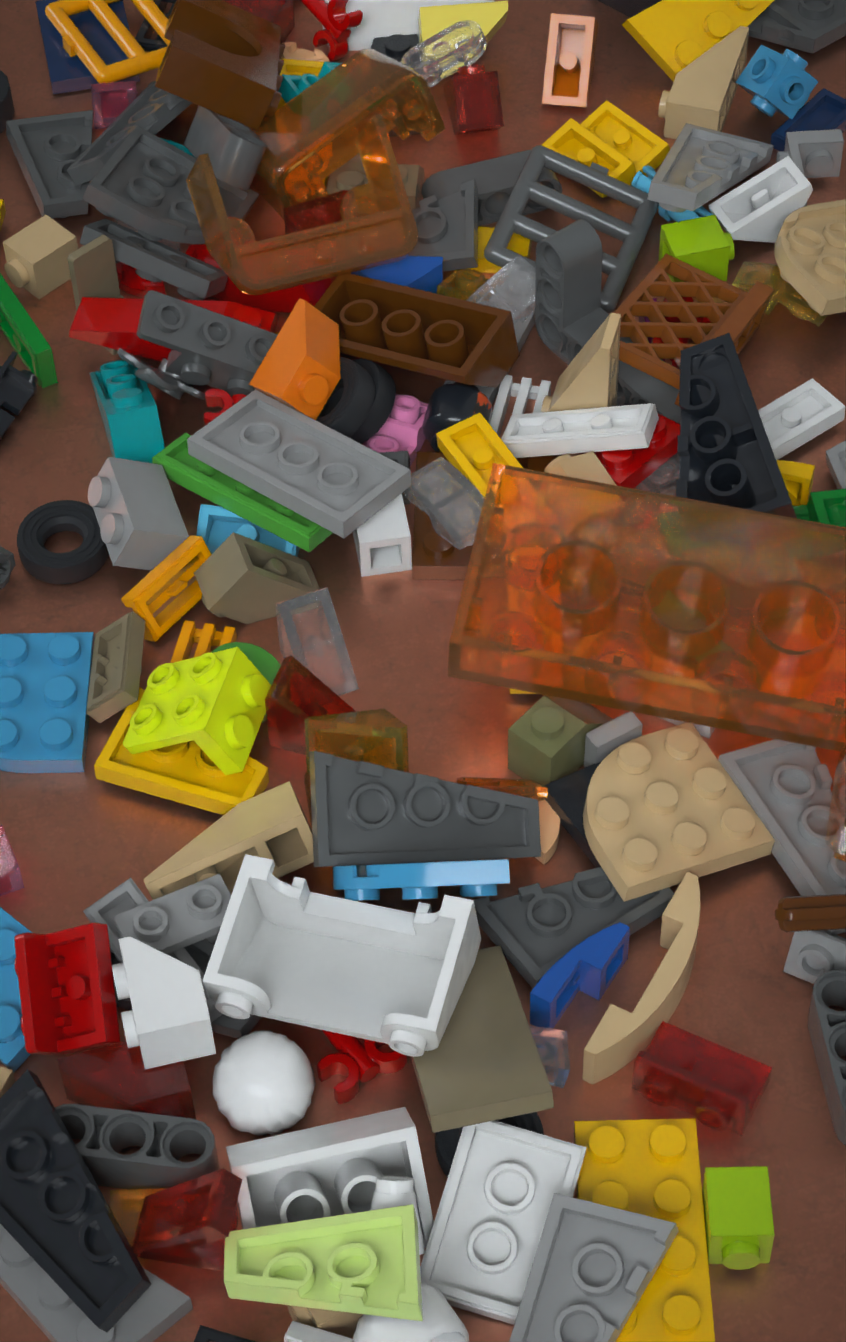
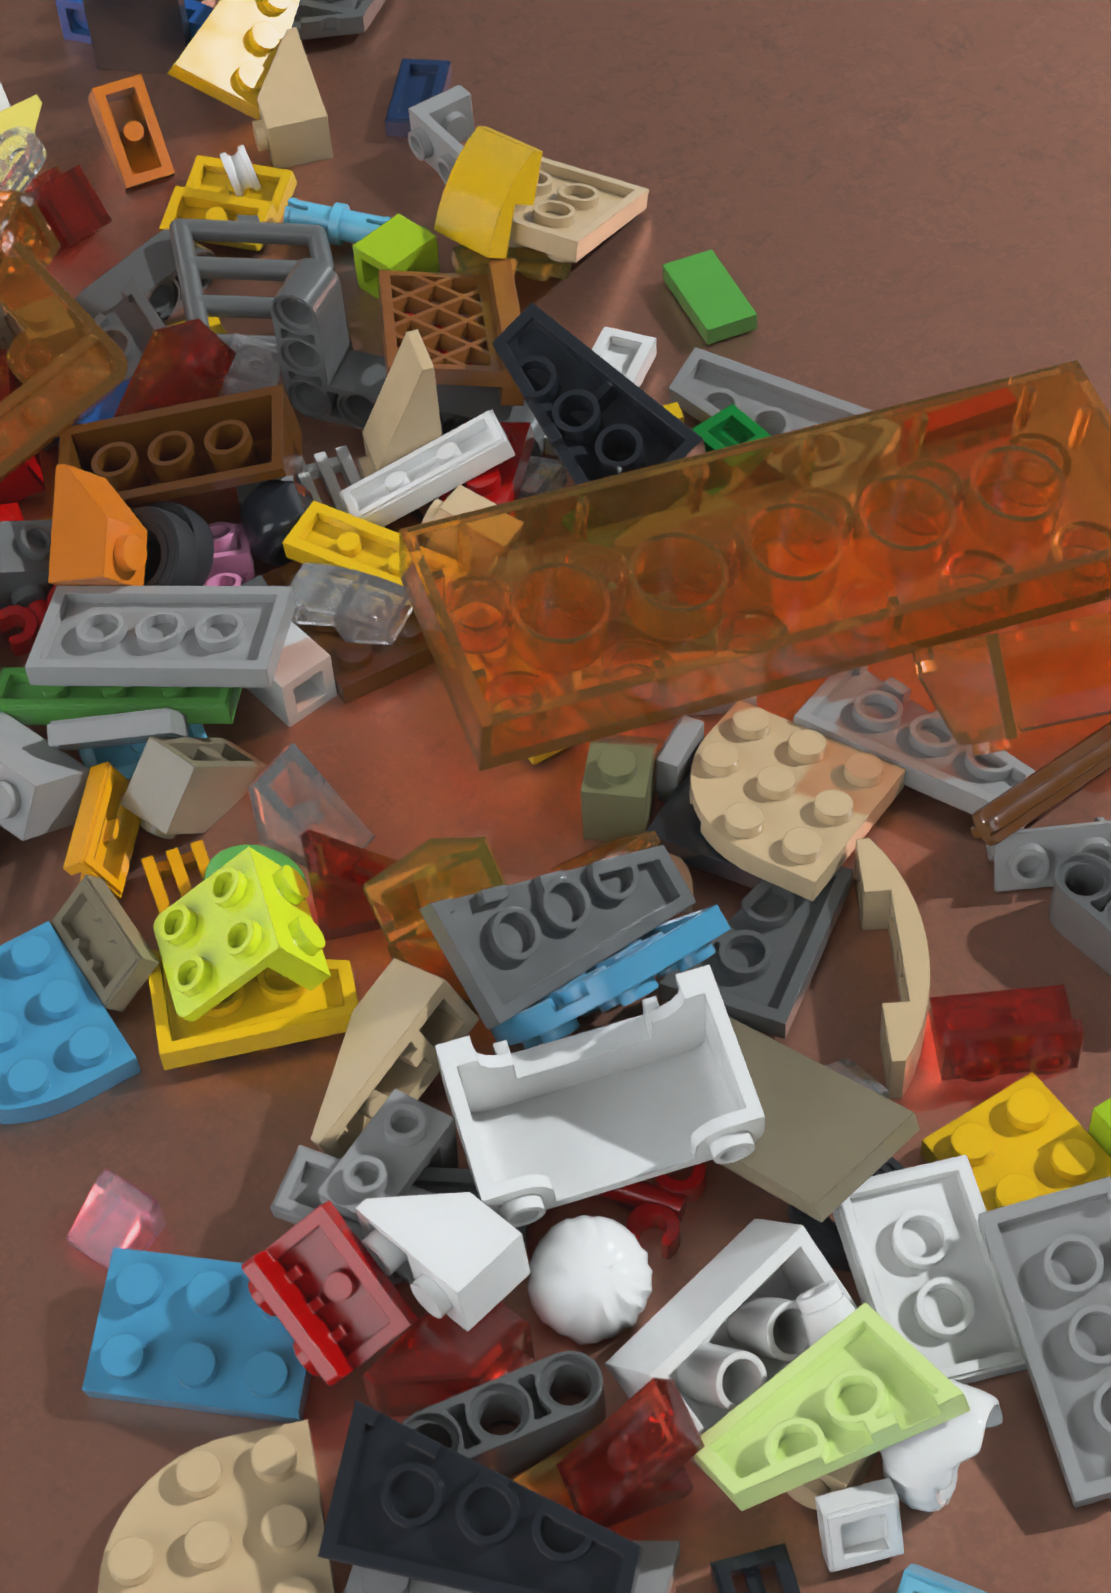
camera: 30 degrees left, 0 degrees up
blue slope [530,922,630,1034] -> none
light grey wing [647,123,774,212] -> none
white slope [708,156,813,243] -> none
dark azure brick [735,44,818,119] -> none
none -> light grey tile [47,708,189,751]
none -> clear red slope [113,318,237,418]
none -> white bush [219,145,262,197]
none -> yellow slope [434,126,543,259]

